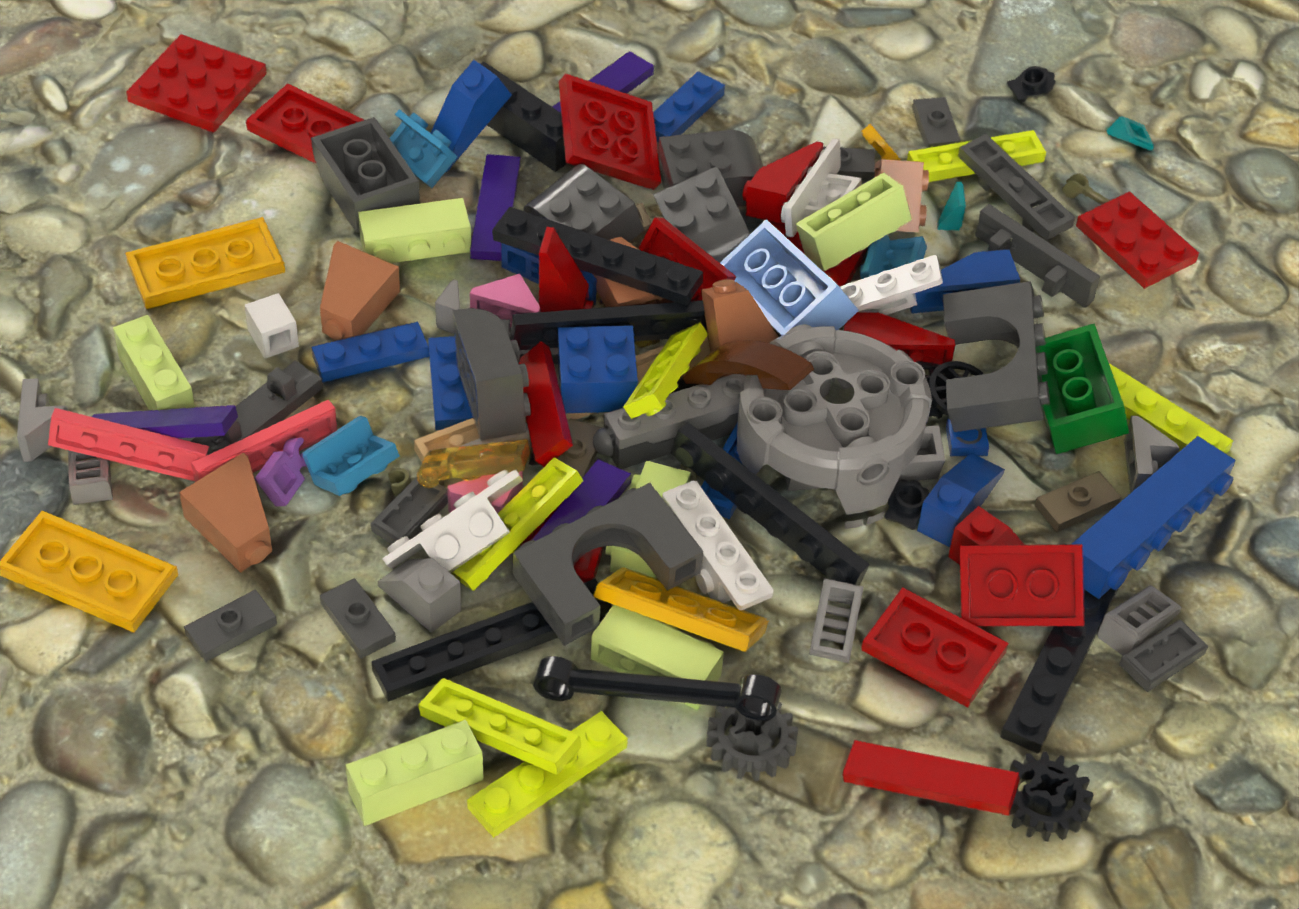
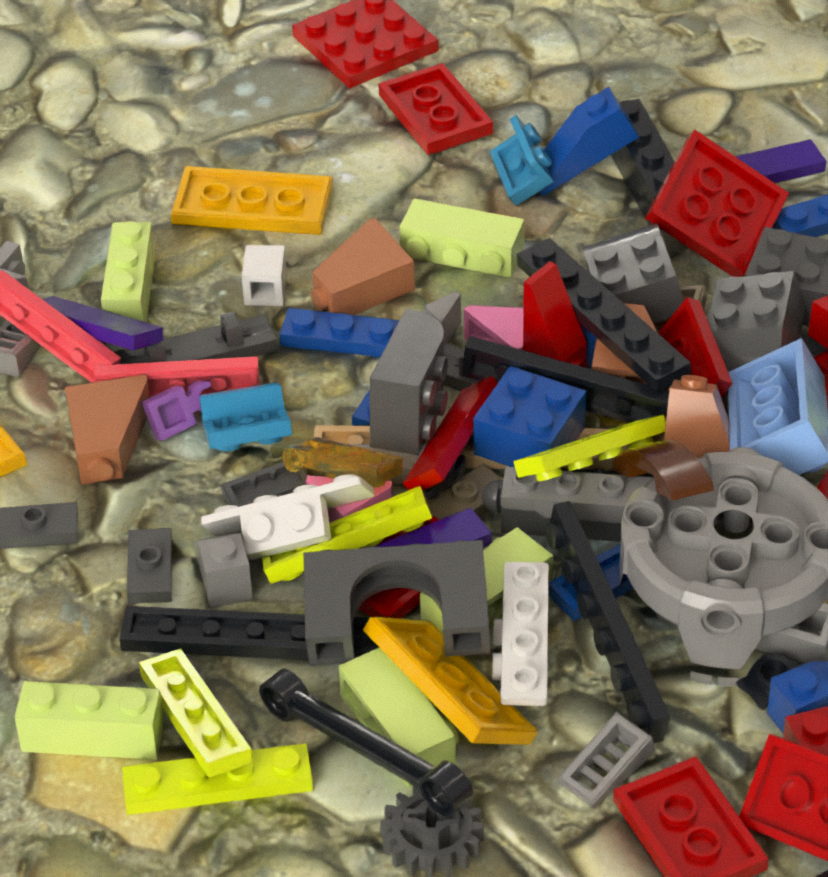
camera: 35 degrees right, 5 degrees down
dark grey brick [311,117,420,233] -> none
dark purple tile [470,154,521,261] -> none

